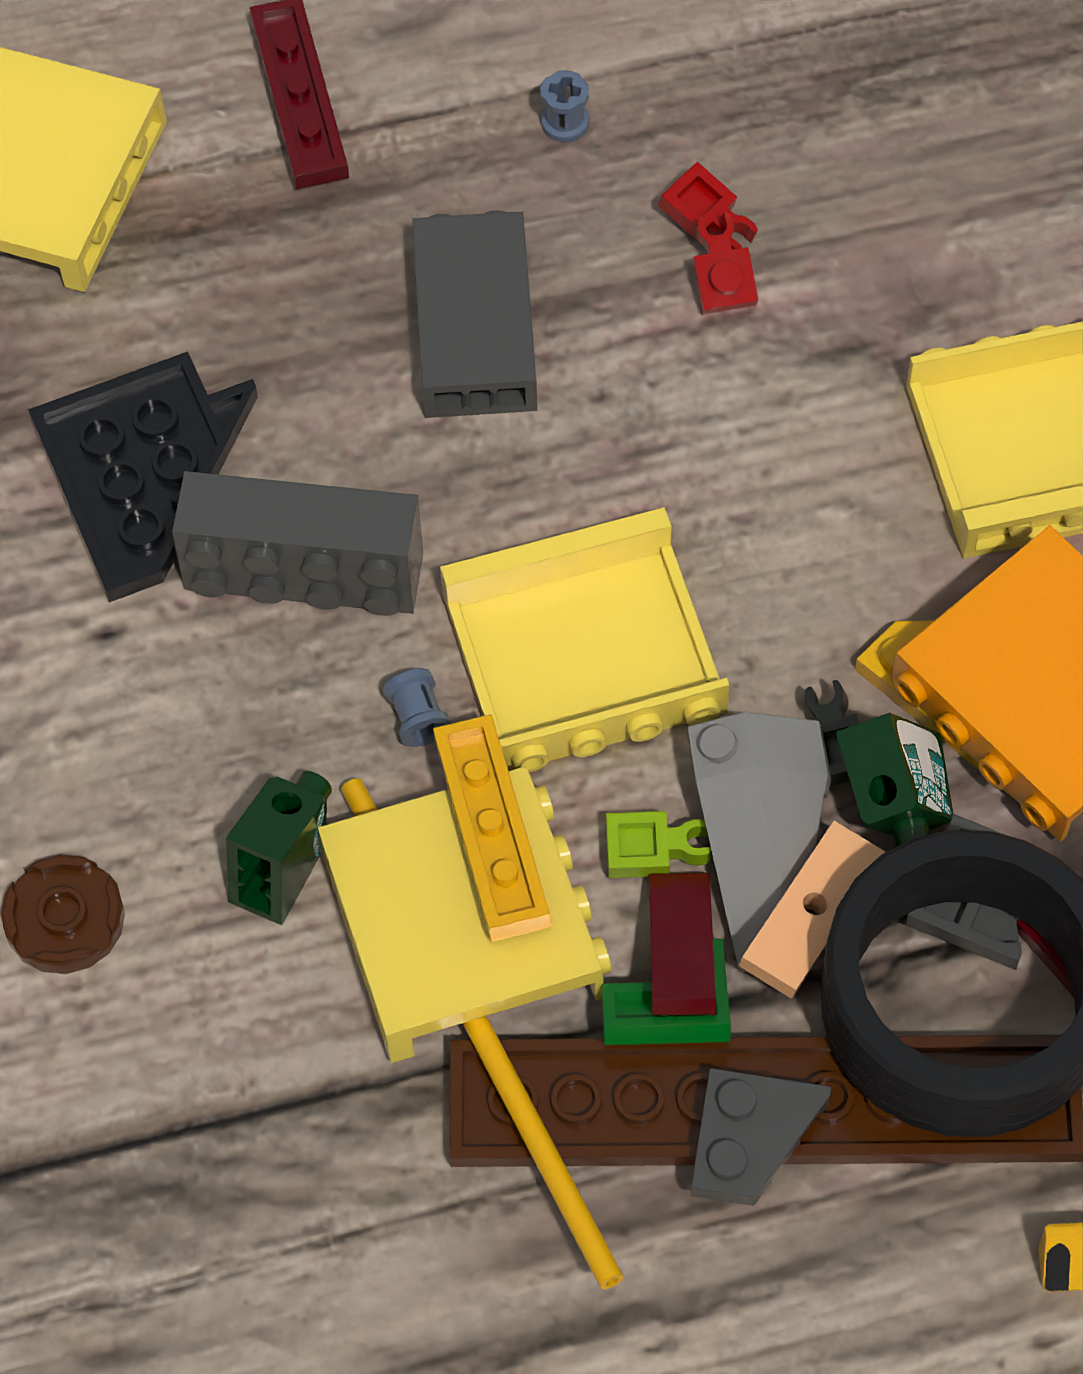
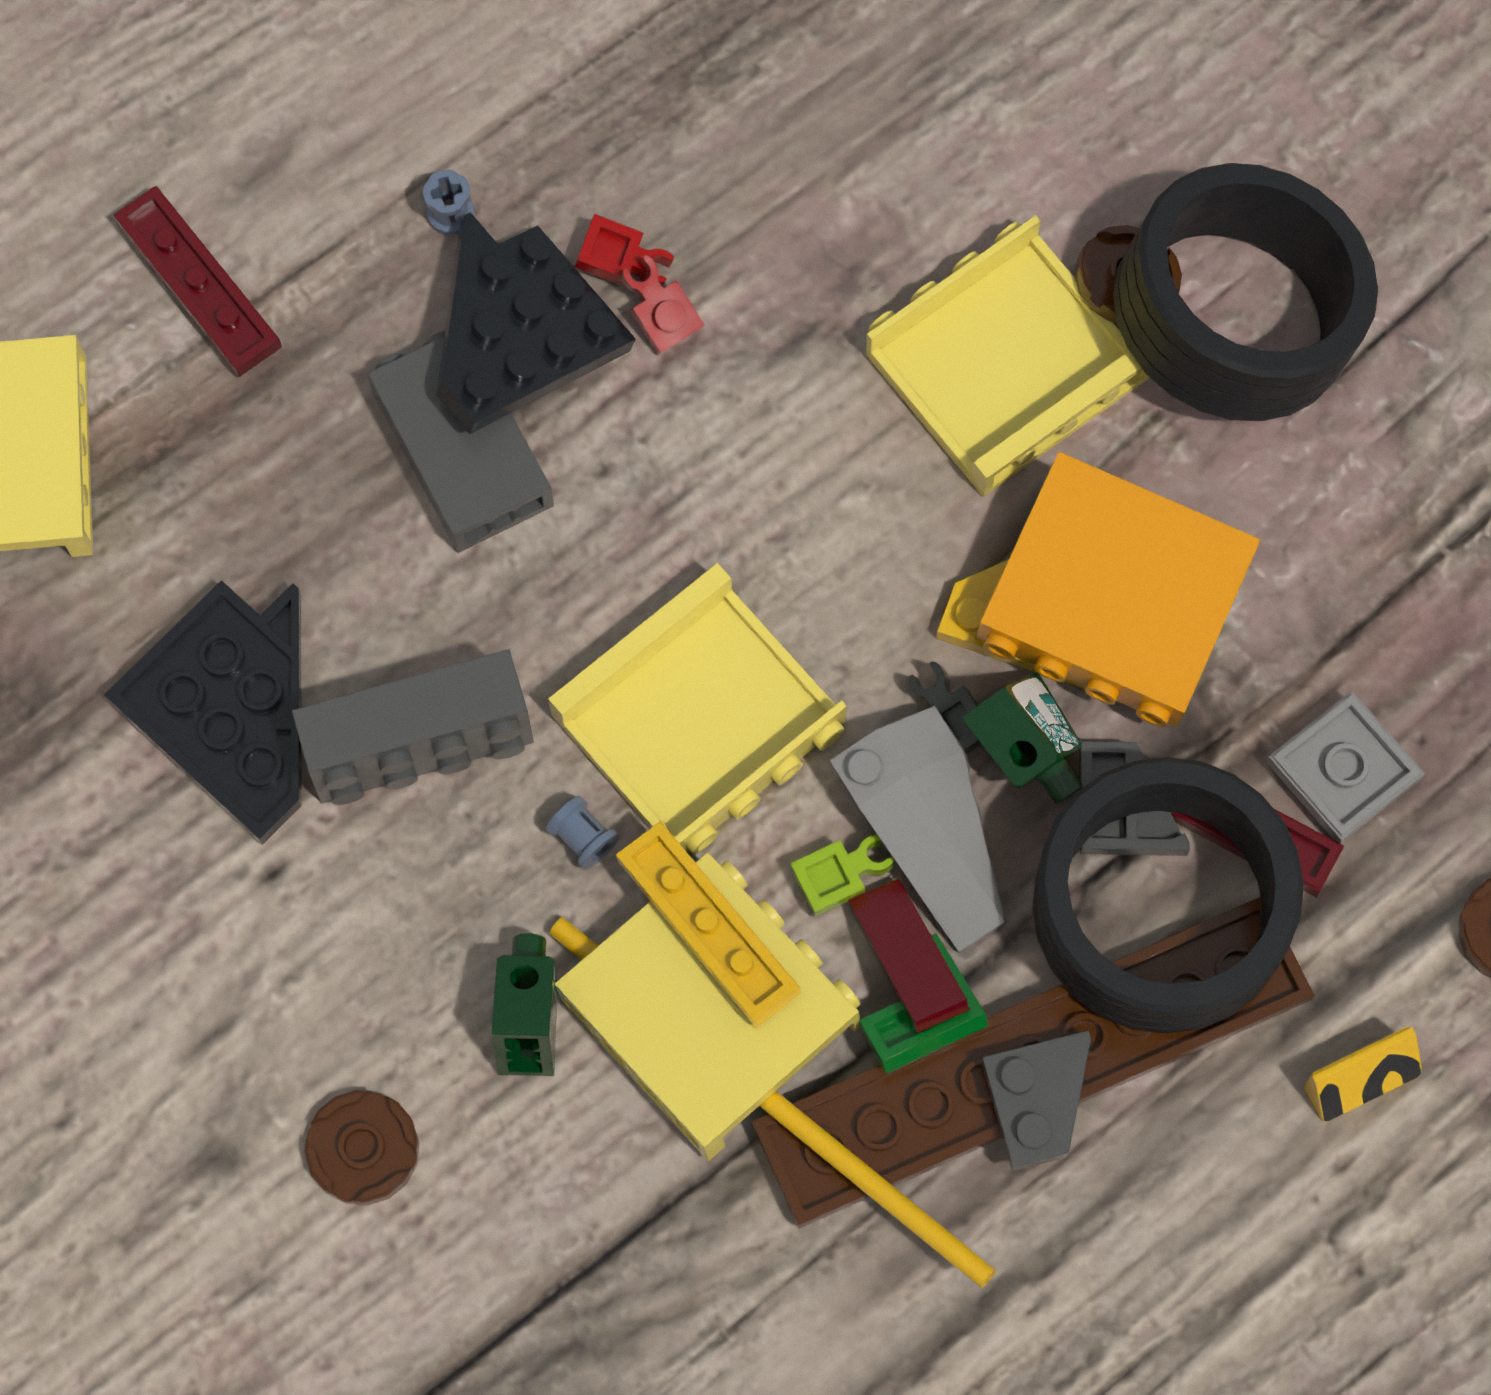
camera: 25 degrees left, 10 degrees up
light nougat tile [739,821,886,999] -> none
none -> black wing [436,212,636,434]

